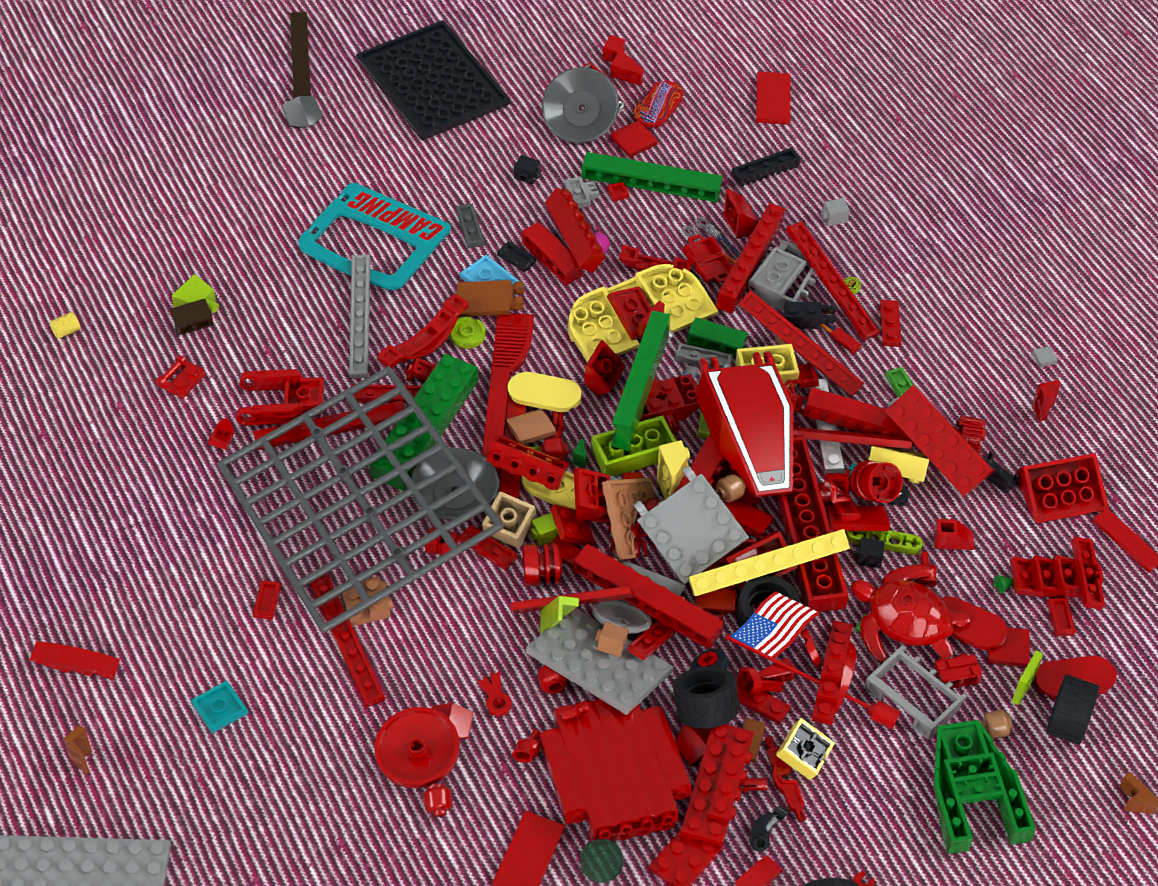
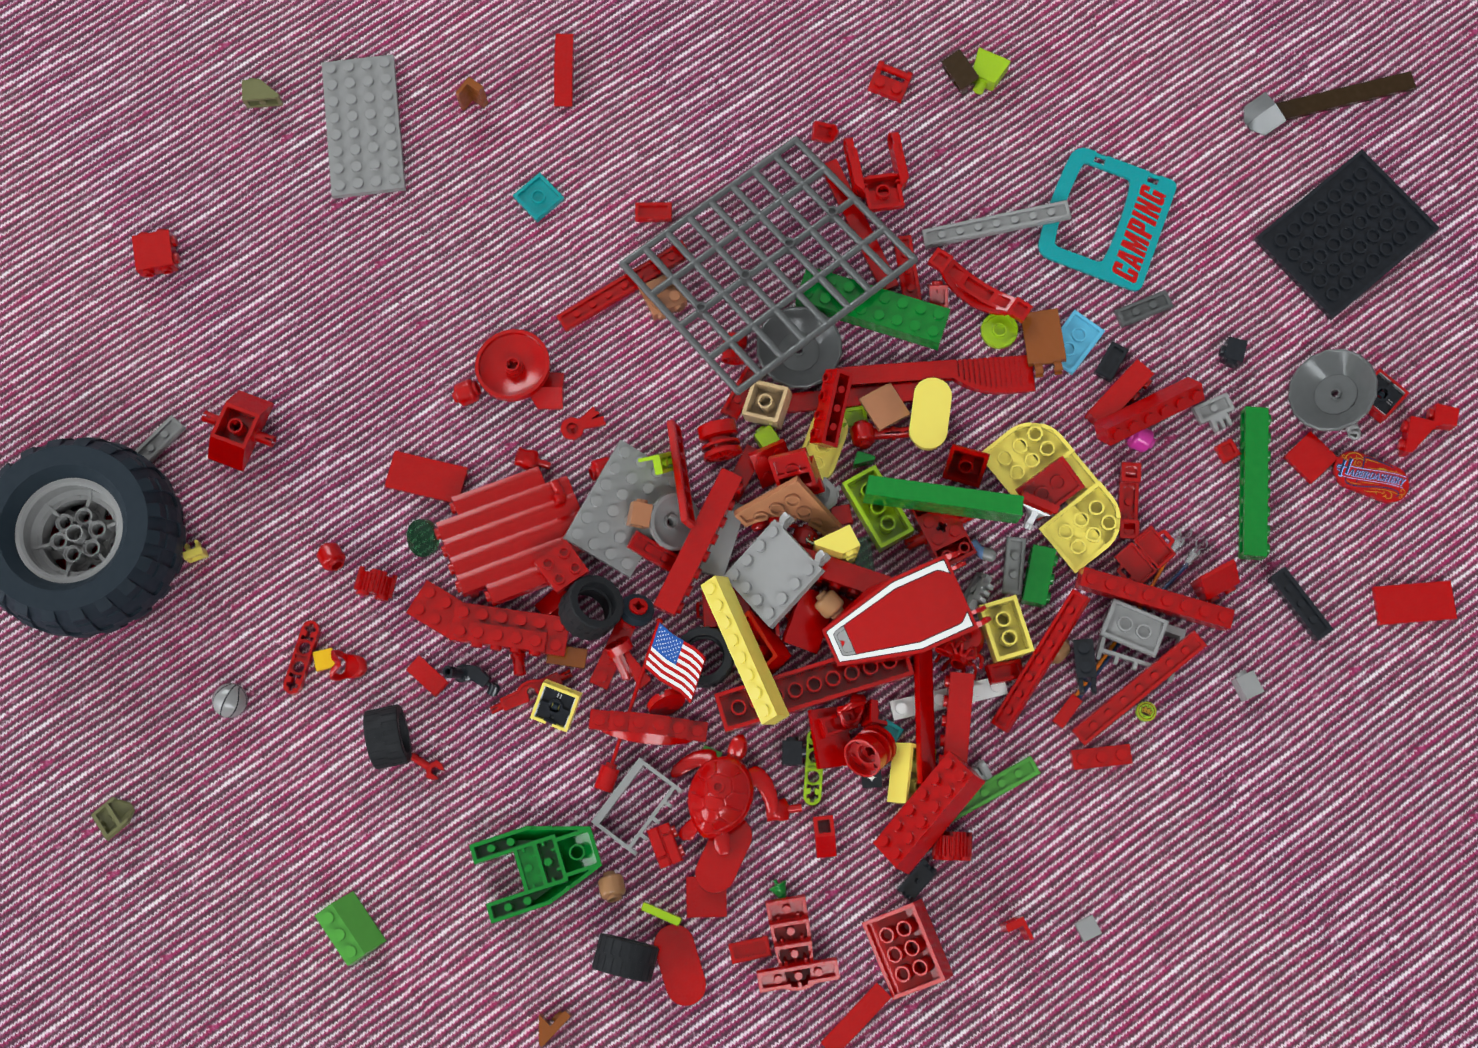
camera: 85 degrees right, 25 degrees up
none -> red plate [534,540,589,594]

